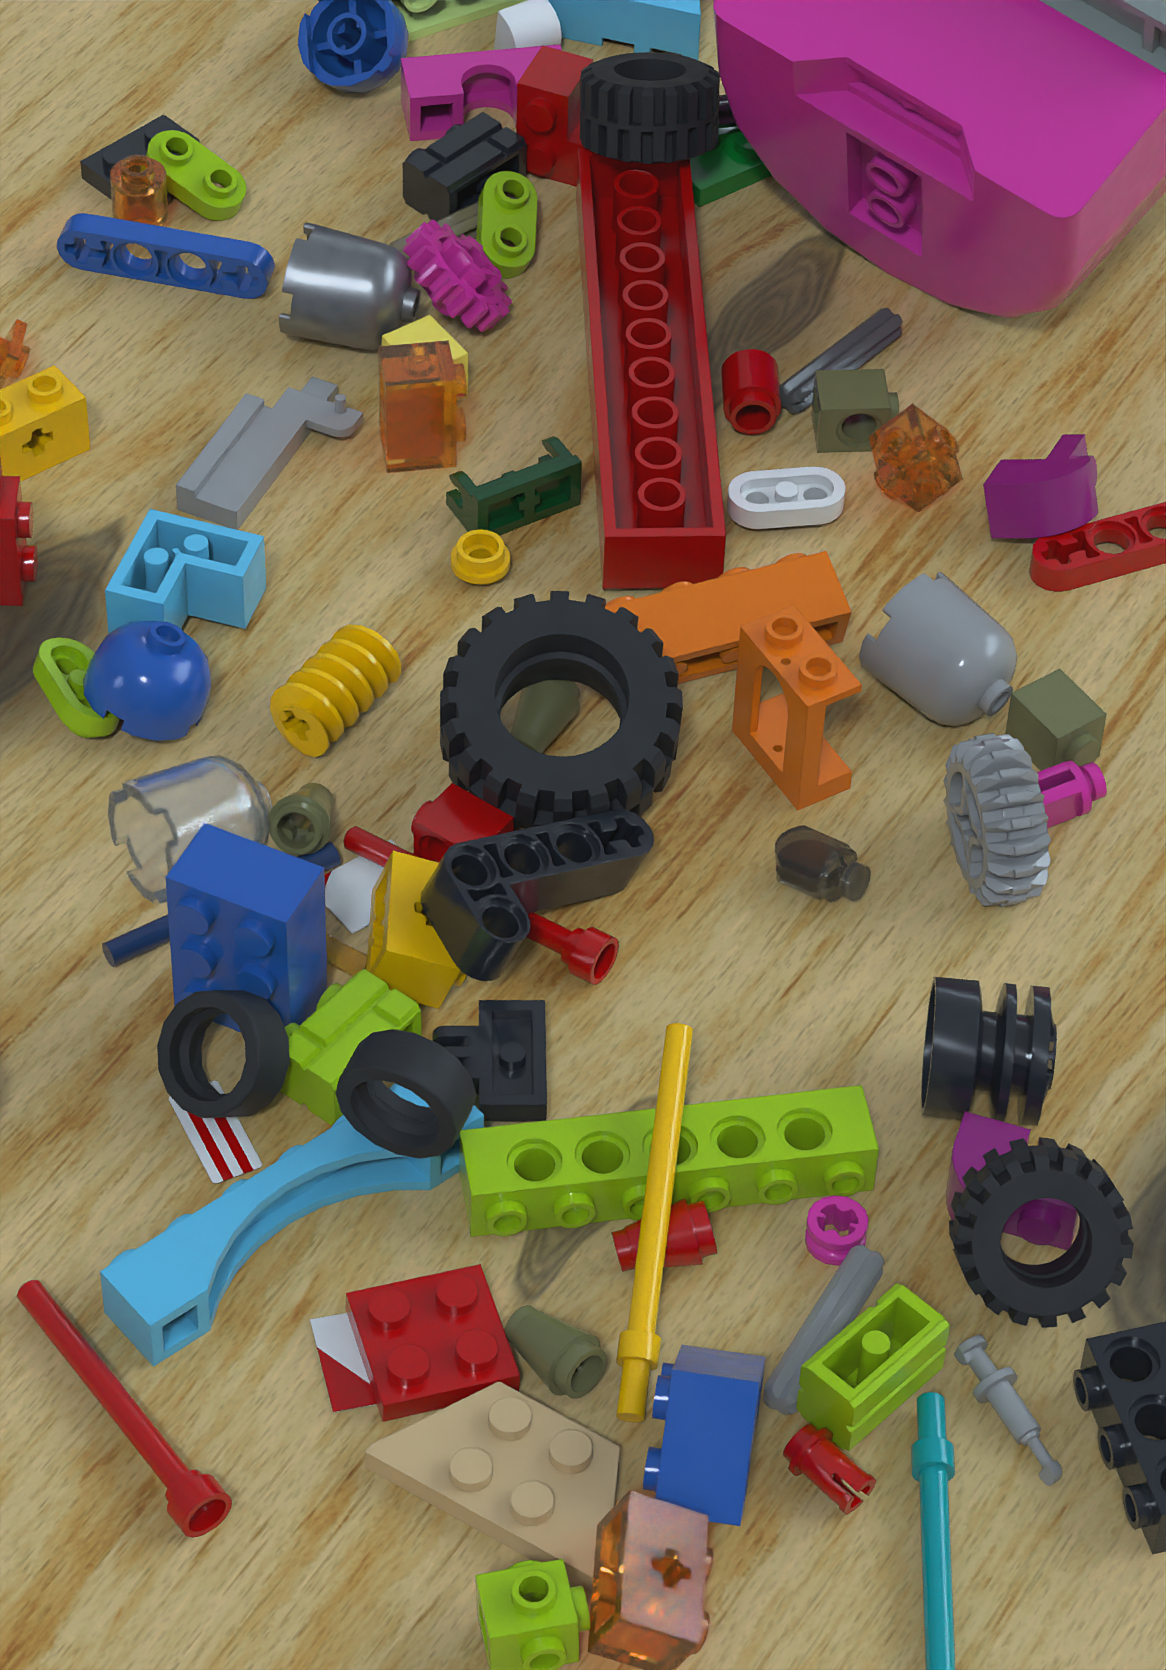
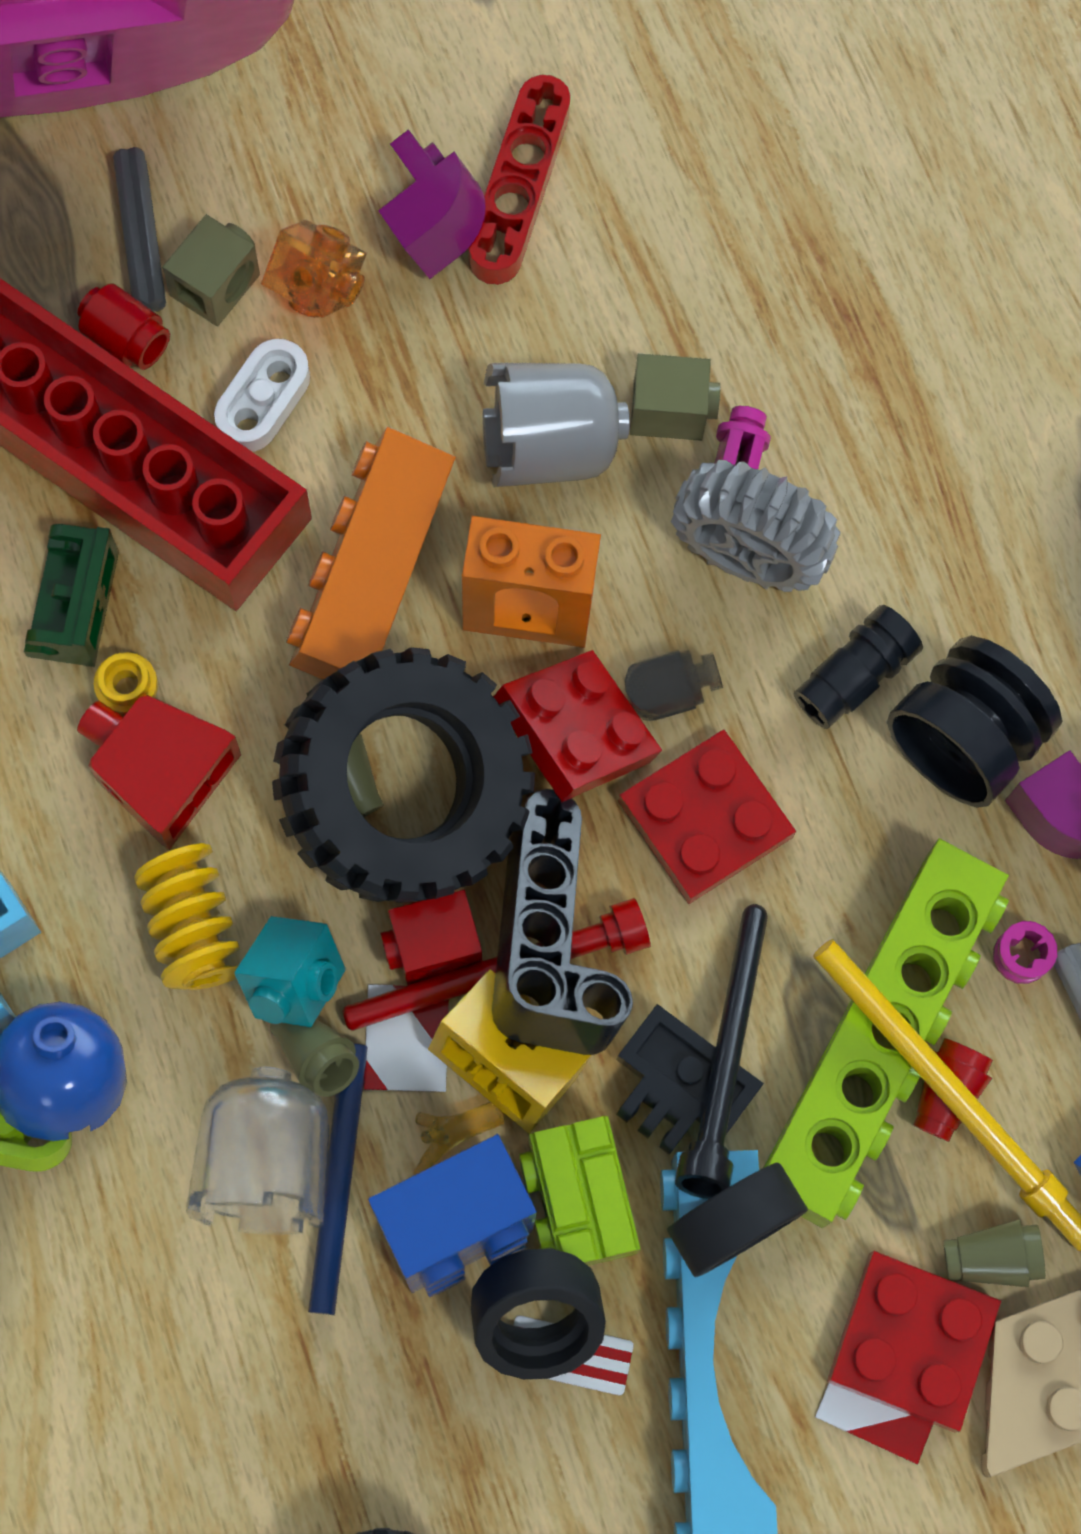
camera: 55 degrees left, 25 degrees up
none -> red torso [77,695,241,850]
none -> teal brick [234,916,346,1027]
none -> red plate [493,650,662,802]
none -> red plate [618,729,796,904]
none -> black piece [675,904,768,1199]
none -> black axle [794,605,923,729]

